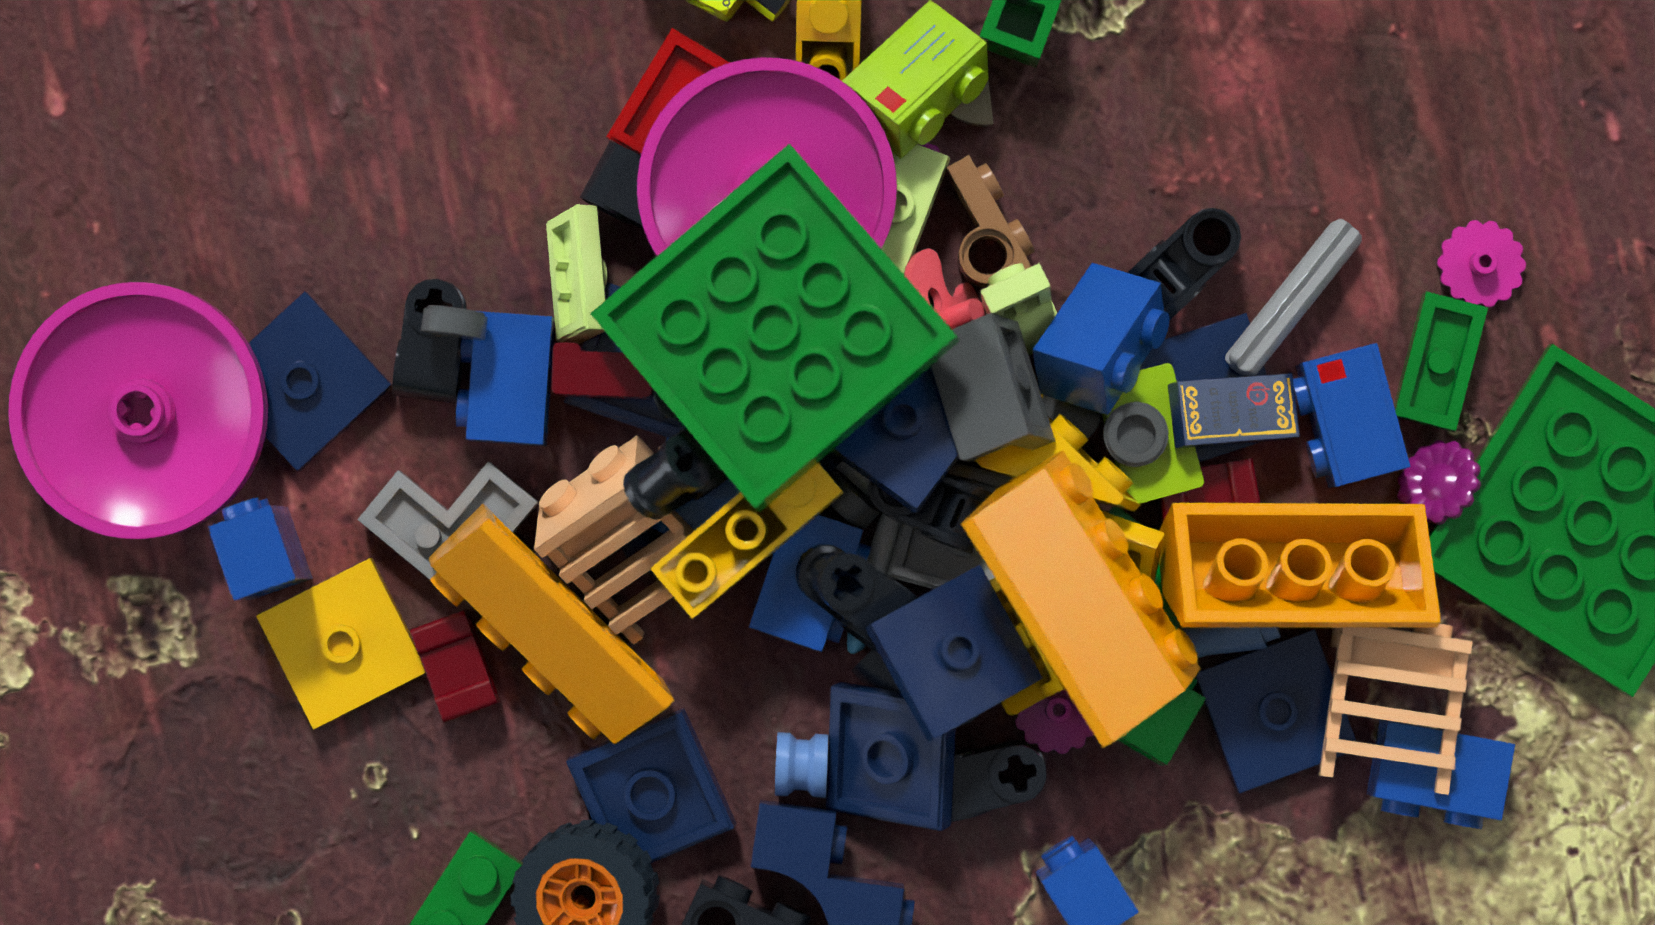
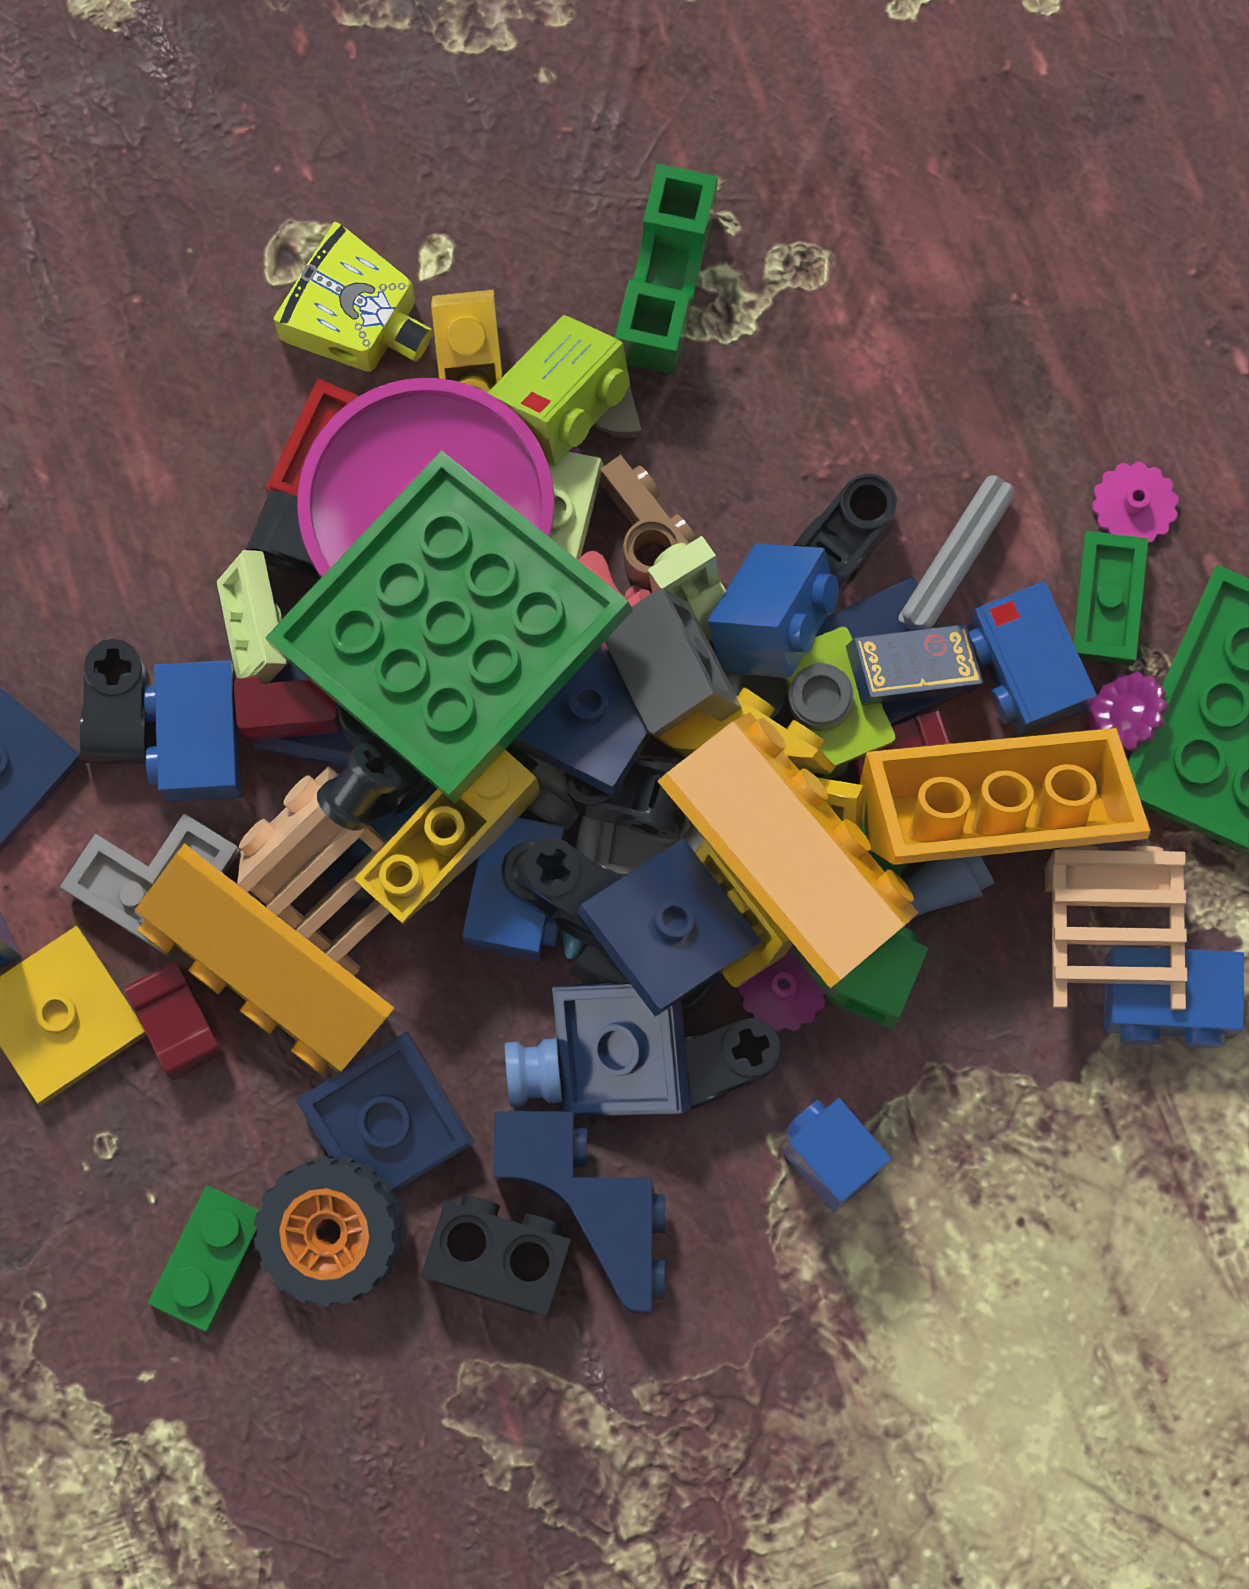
camera: 15 degrees left, 10 degrees down
dark grey tile [421,305,488,341] -> none
dark blue plate [1195,629,1357,793] -> none

